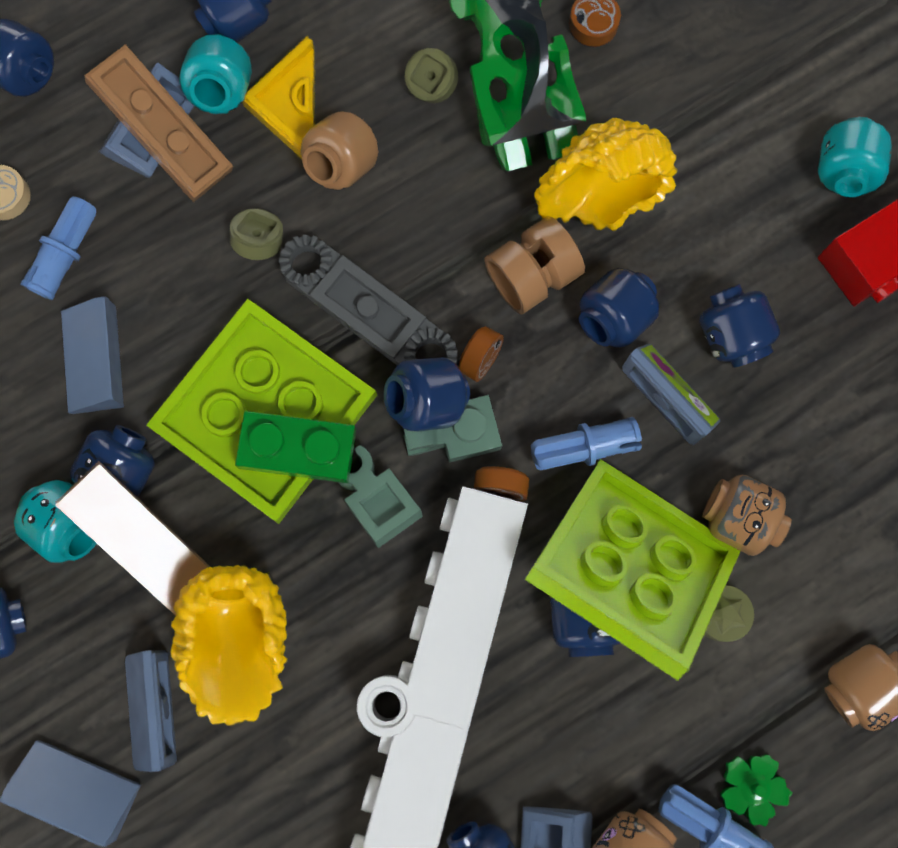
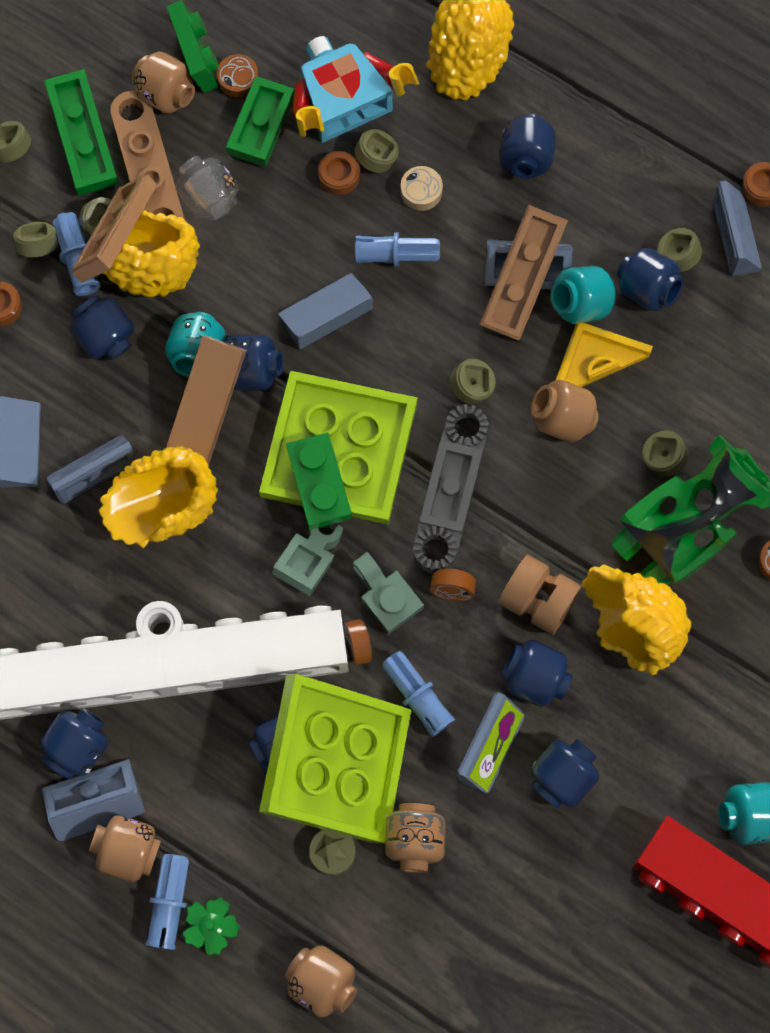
camera: 70 degrees right, 5 degrees down
dark blue head [384,357,470,432] -> none

